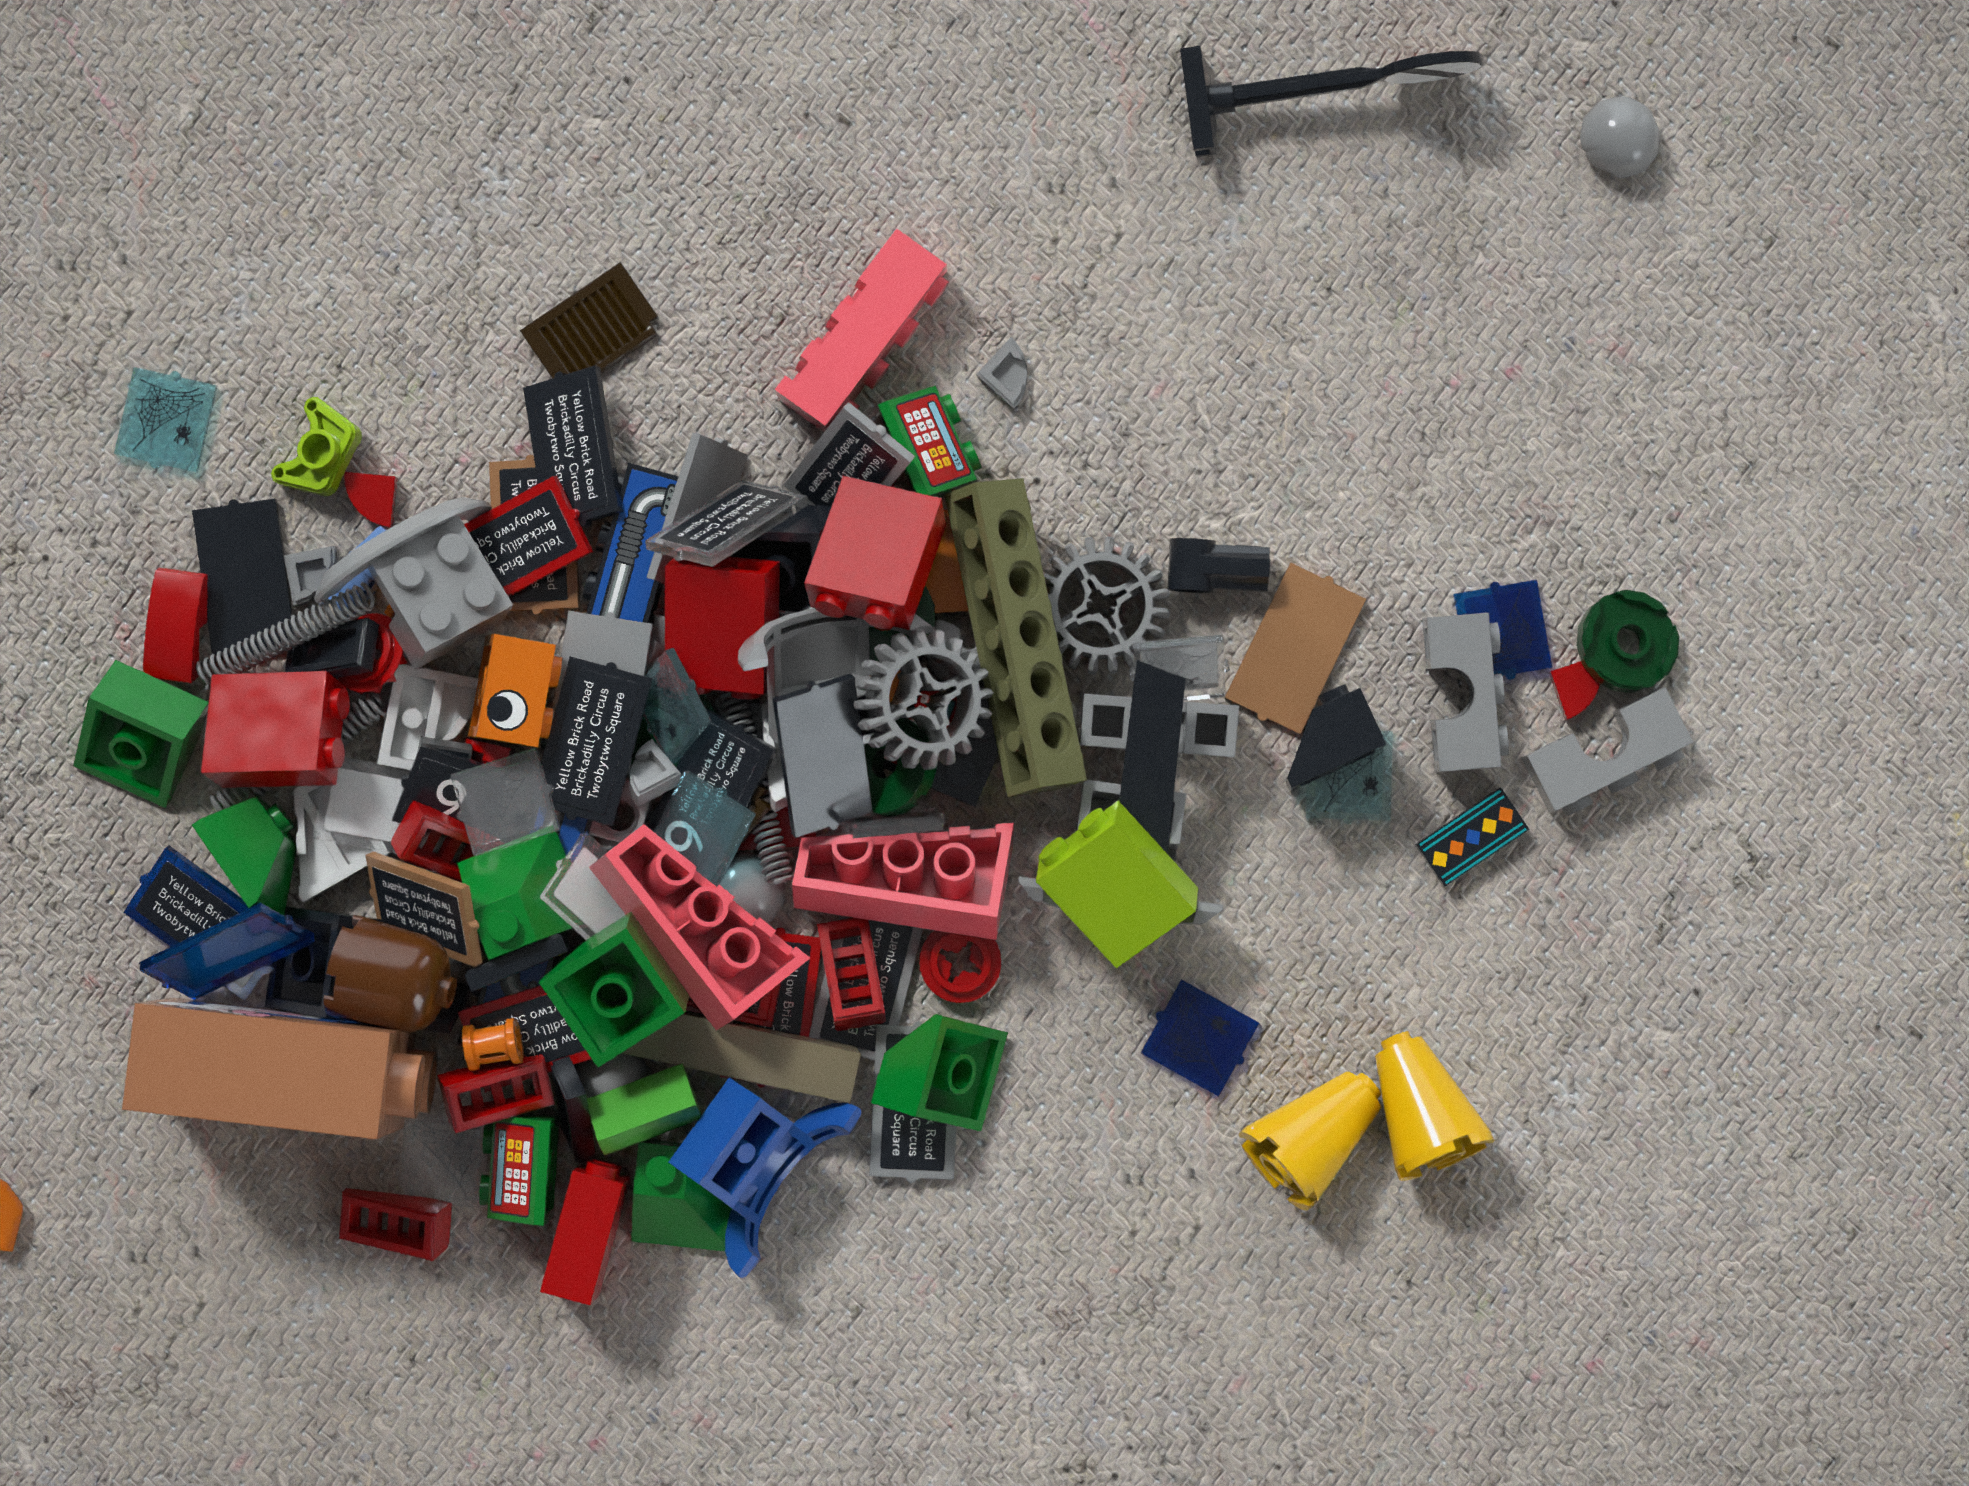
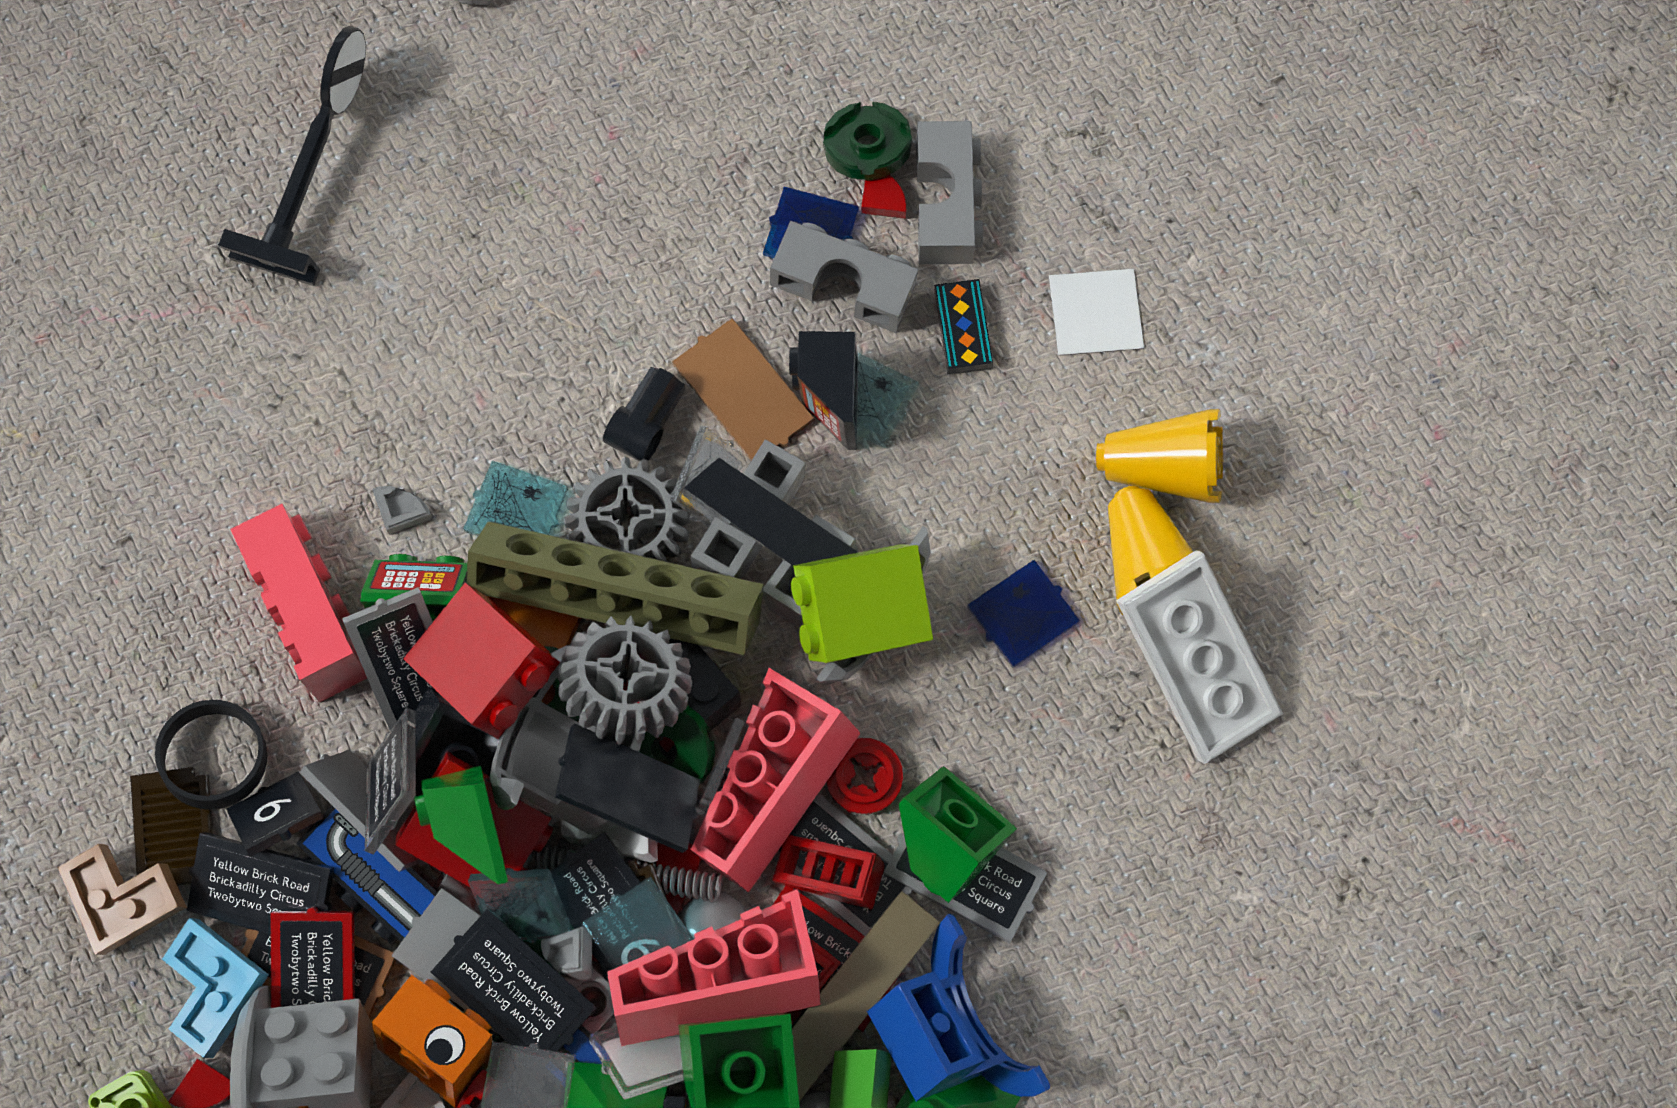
camera: 65 degrees left, 15 degrees down
none -> plate [57,844,187,955]
none -> black tyre [155,700,268,810]
none -> medium azure plate [162,918,269,1058]
none -> piece [226,771,324,857]
none -> green slope [414,766,508,885]
none -> clear light blue piece [463,460,568,536]
none -> white sticker [1049,269,1144,355]
none -> white tile [1116,550,1283,764]

